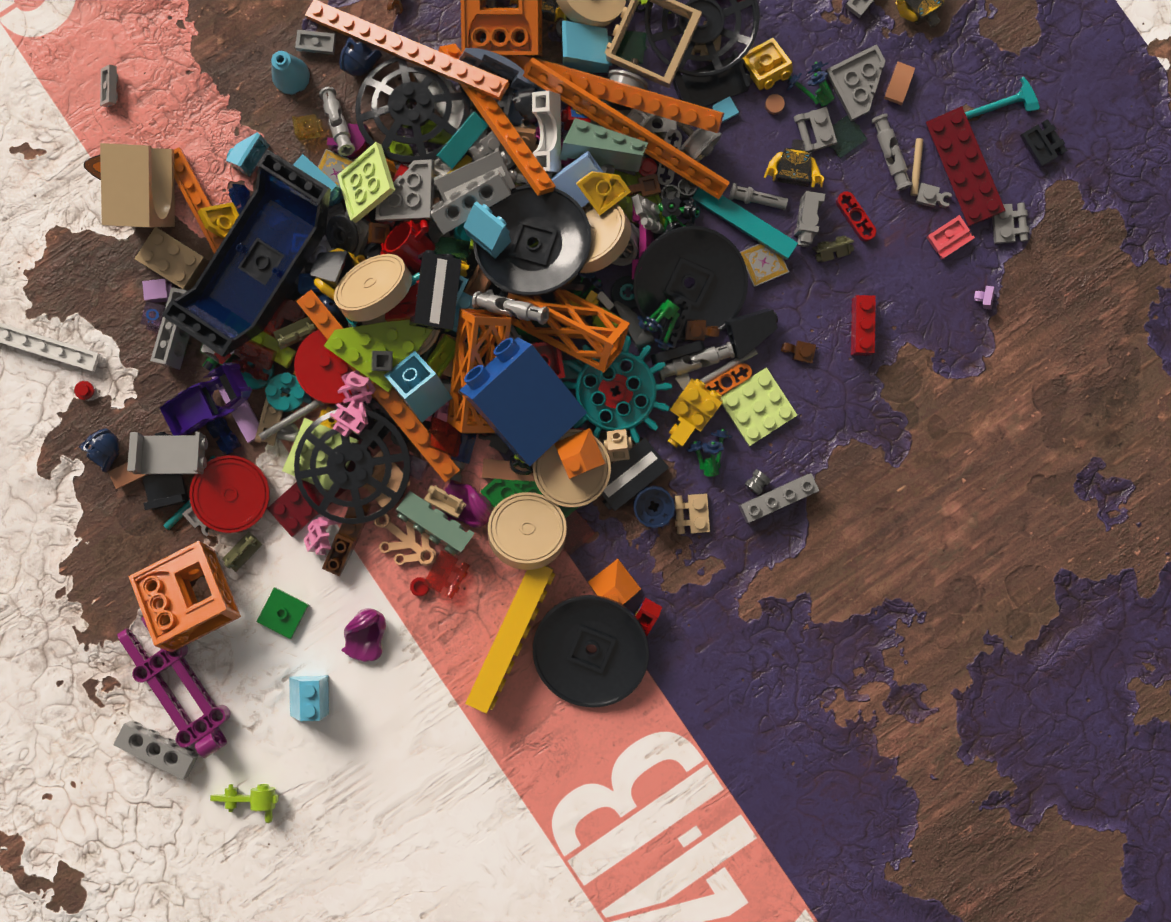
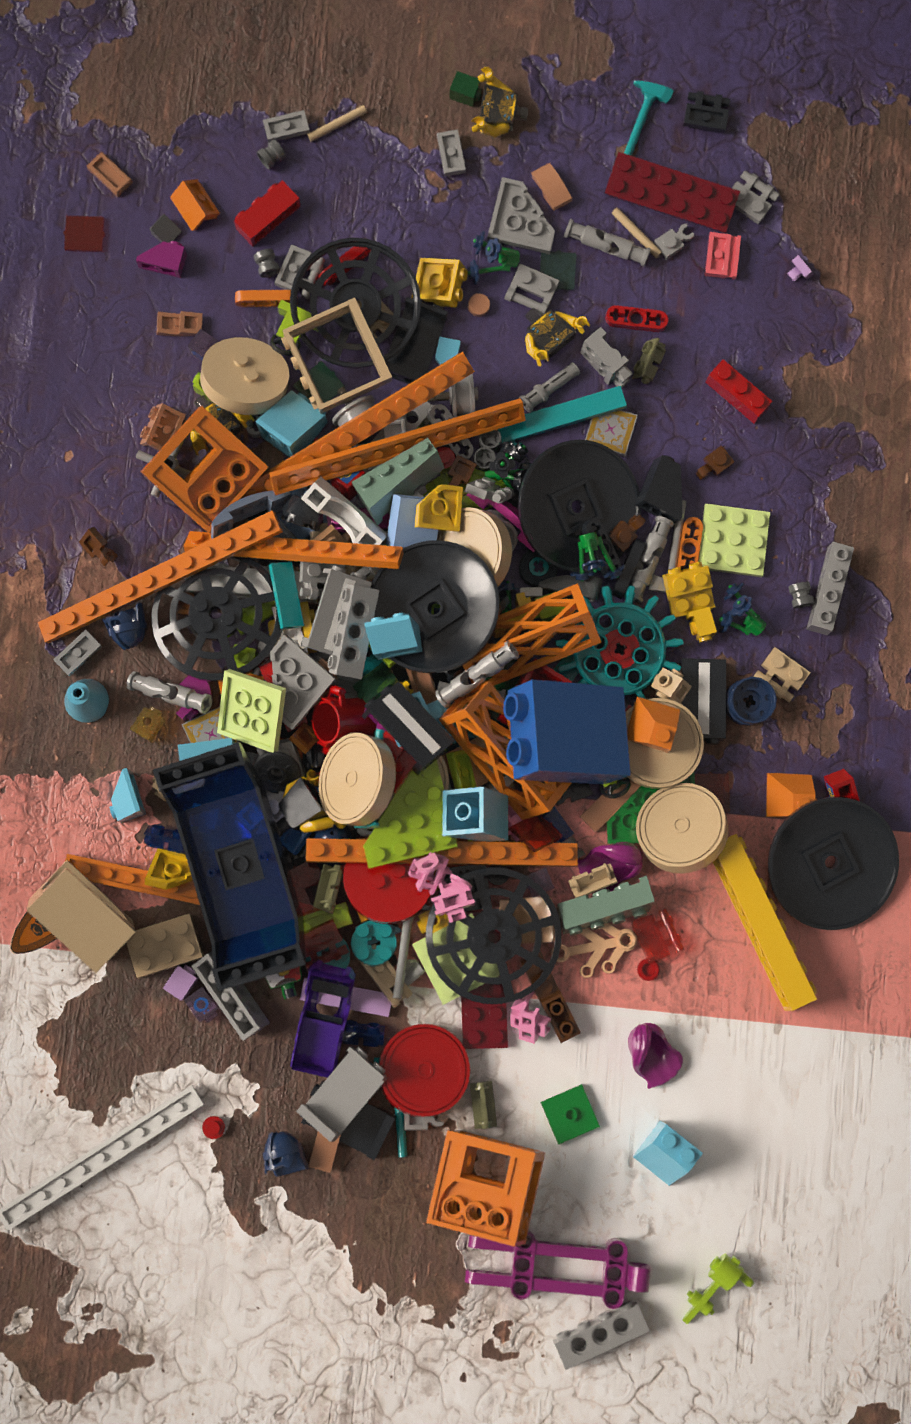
camera: 55 degrees left, 5 degrees down
dark grey slope [371,351,393,371] -> none

